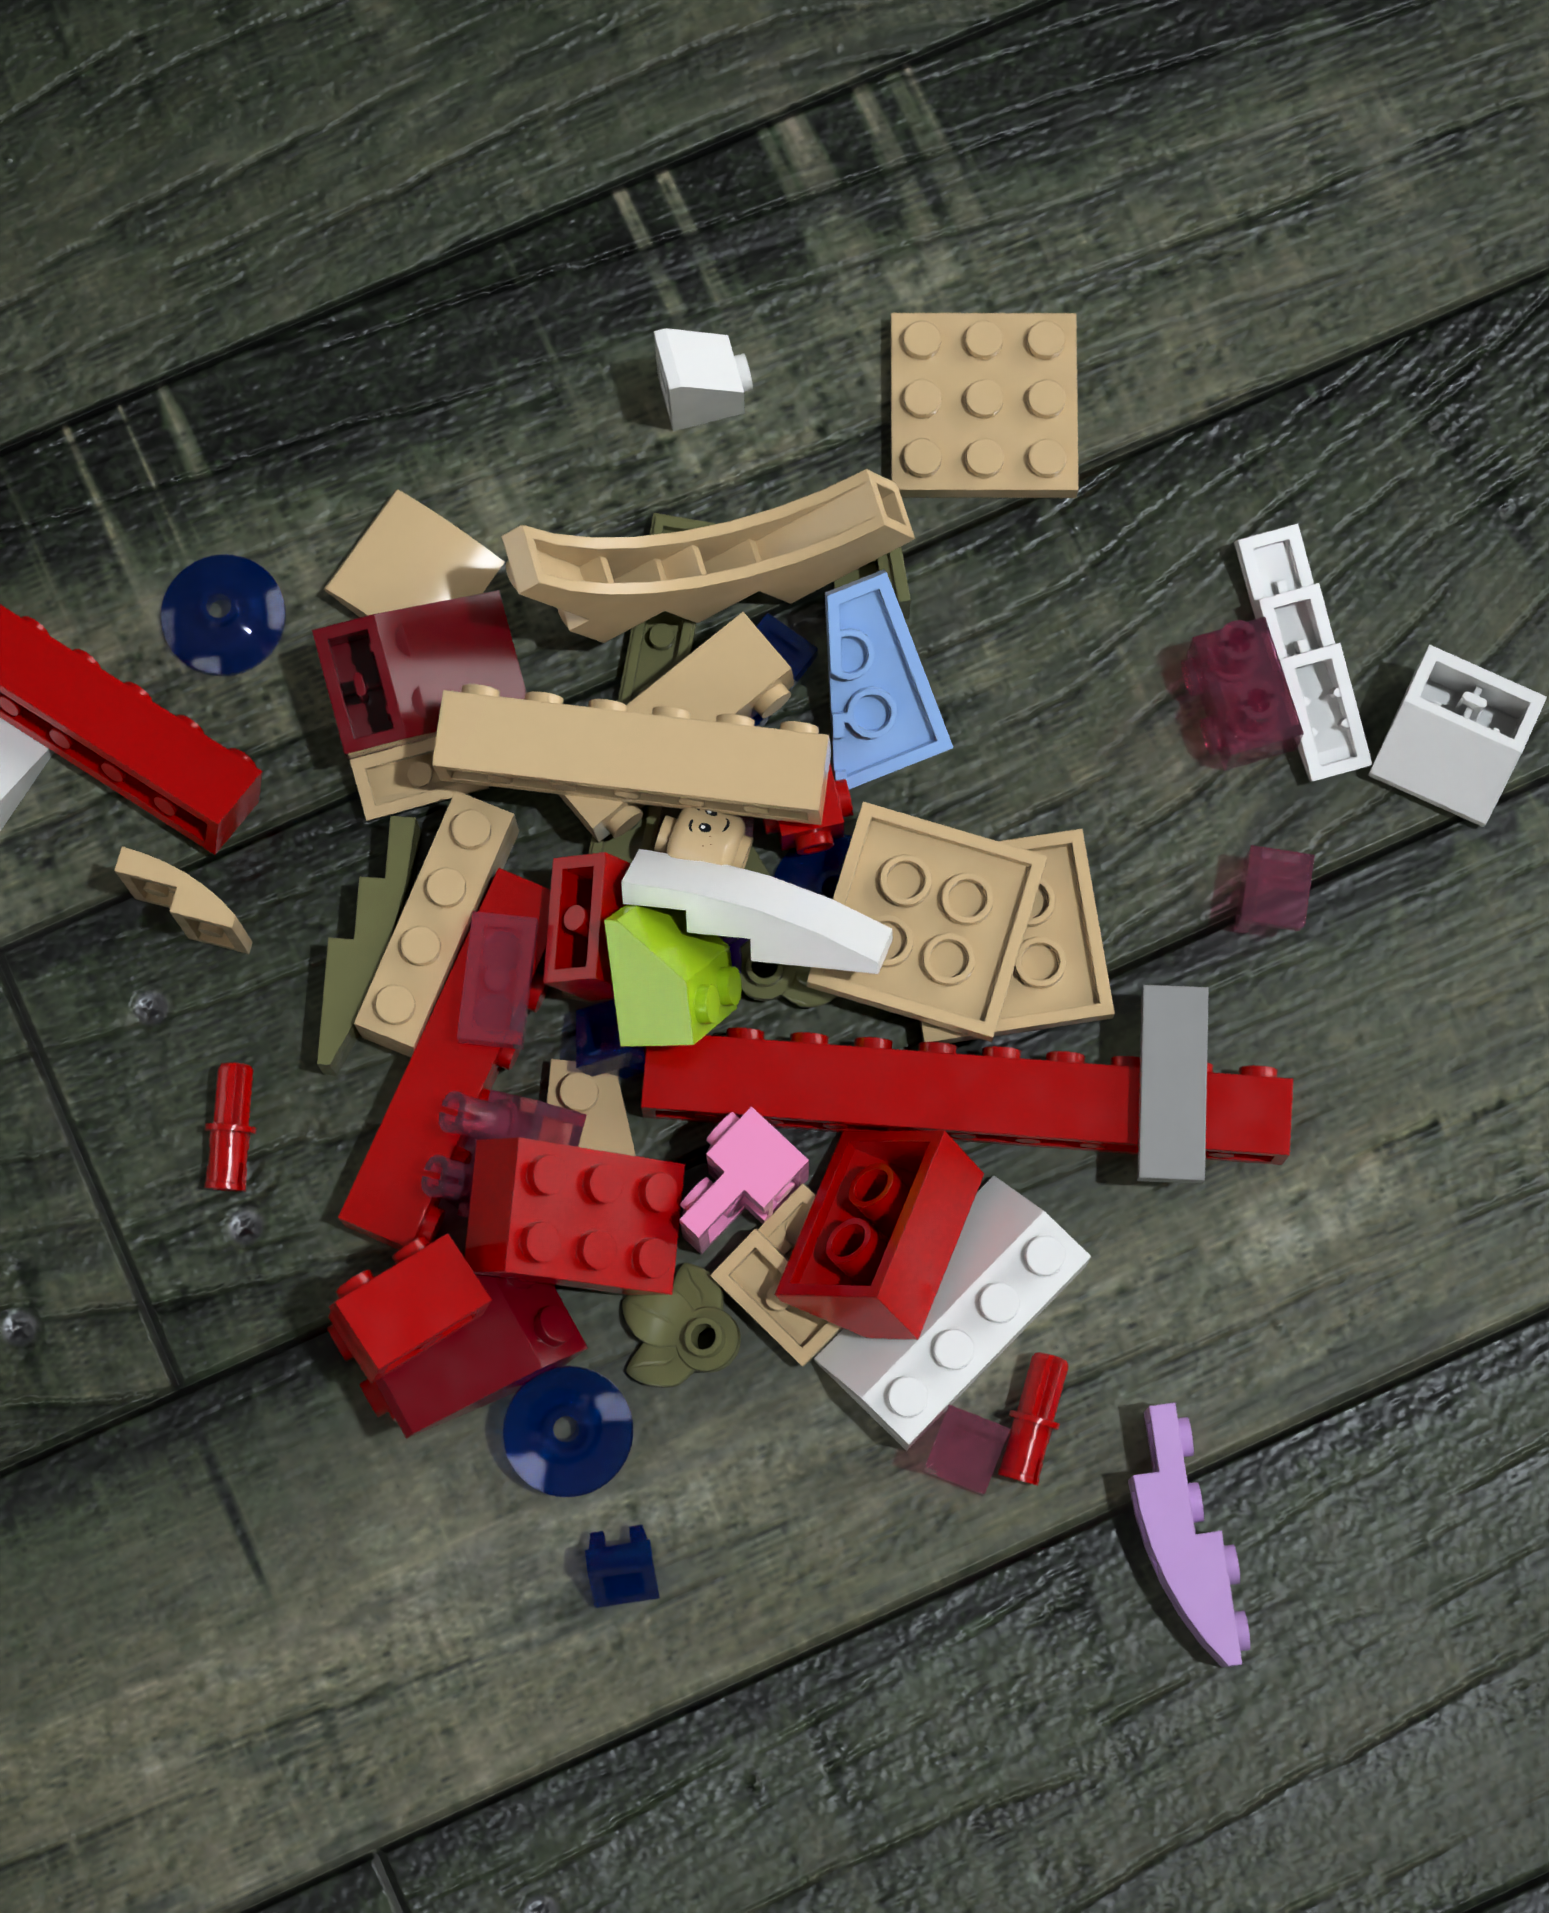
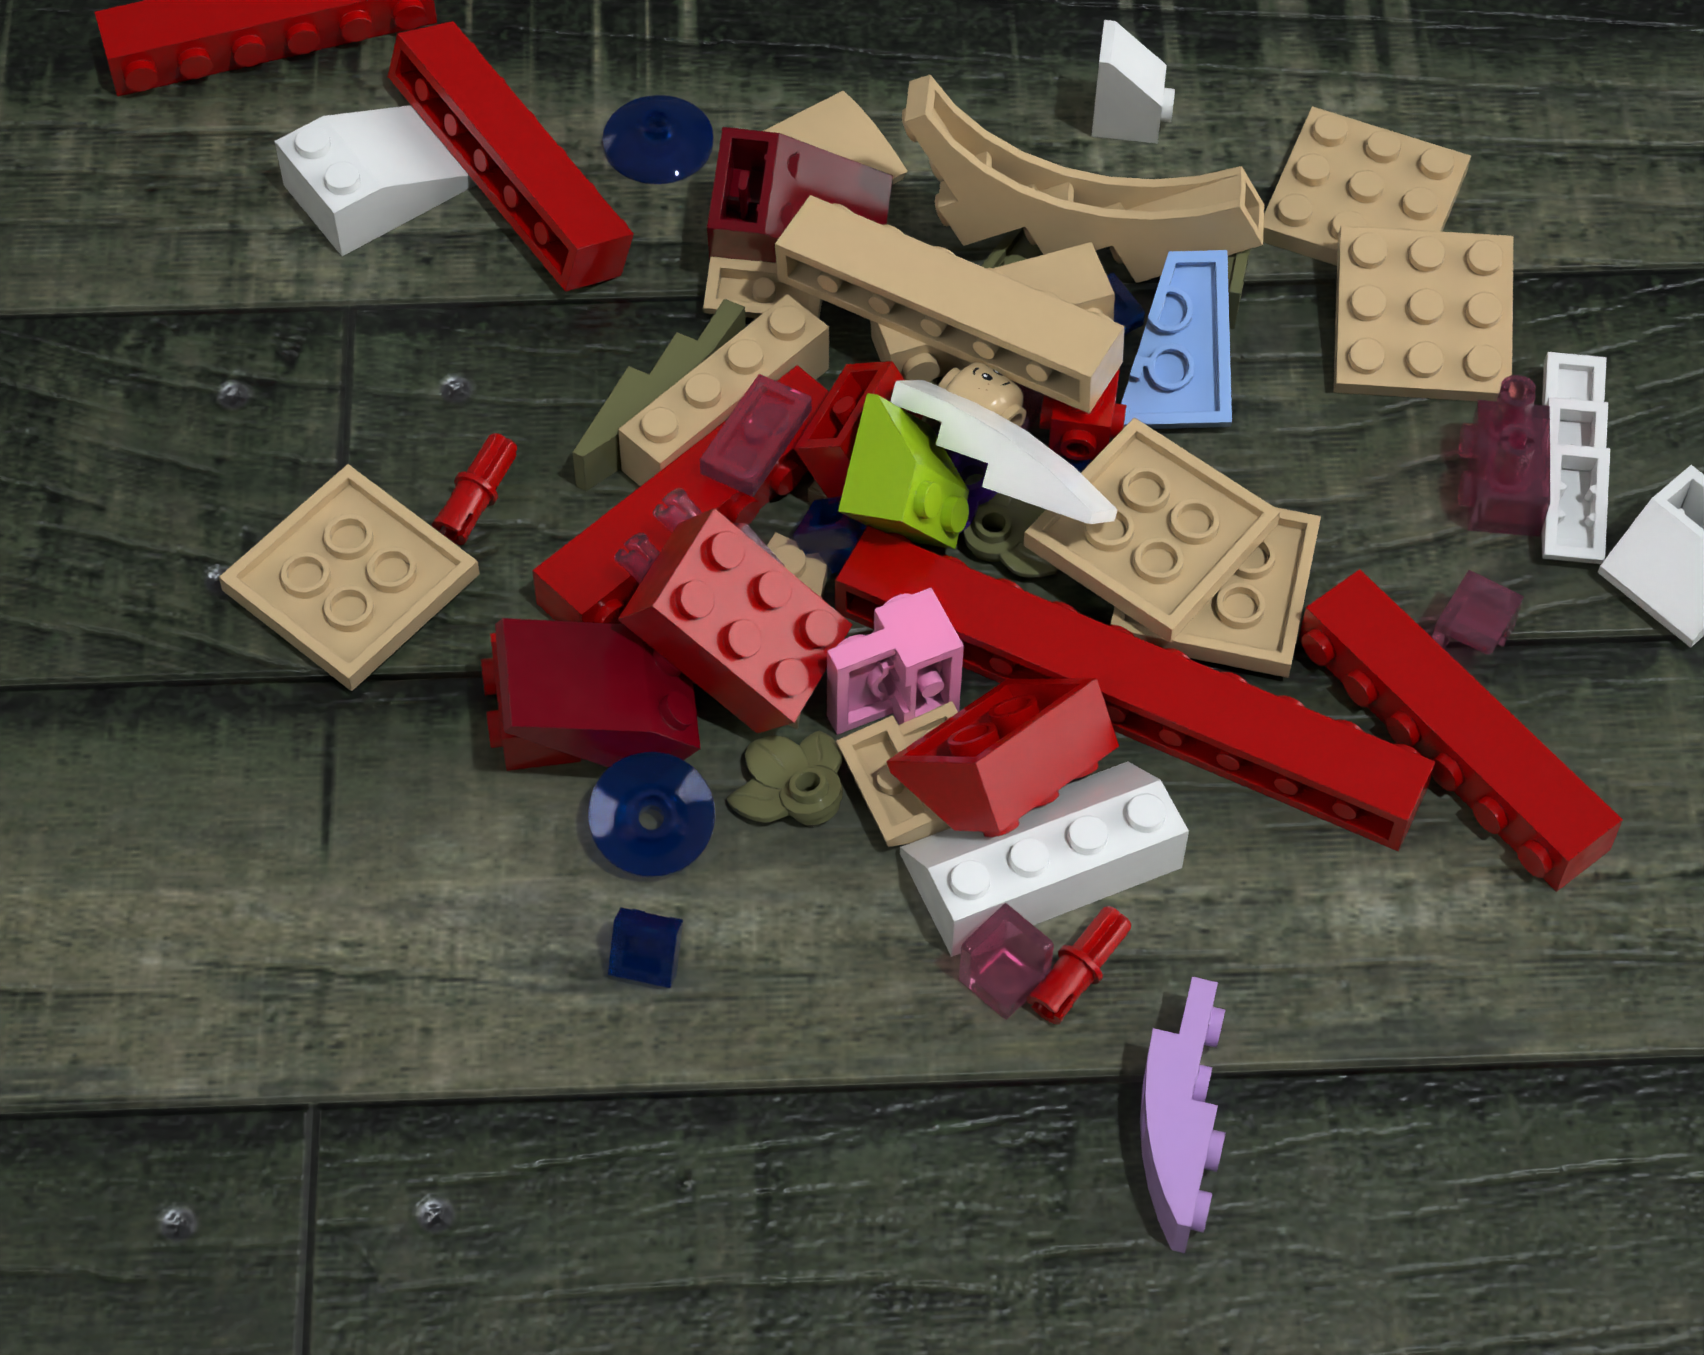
camera: 20 degrees right, 20 degrees down
tan slope [114,847,253,954] -> none
red brick [328,1233,492,1384] -> none
light grey tile [1137,985,1209,1184] -> none
none -> tan plate [219,464,480,691]
none -> red brick [1298,569,1623,892]
none -> tan plate [1333,225,1513,403]

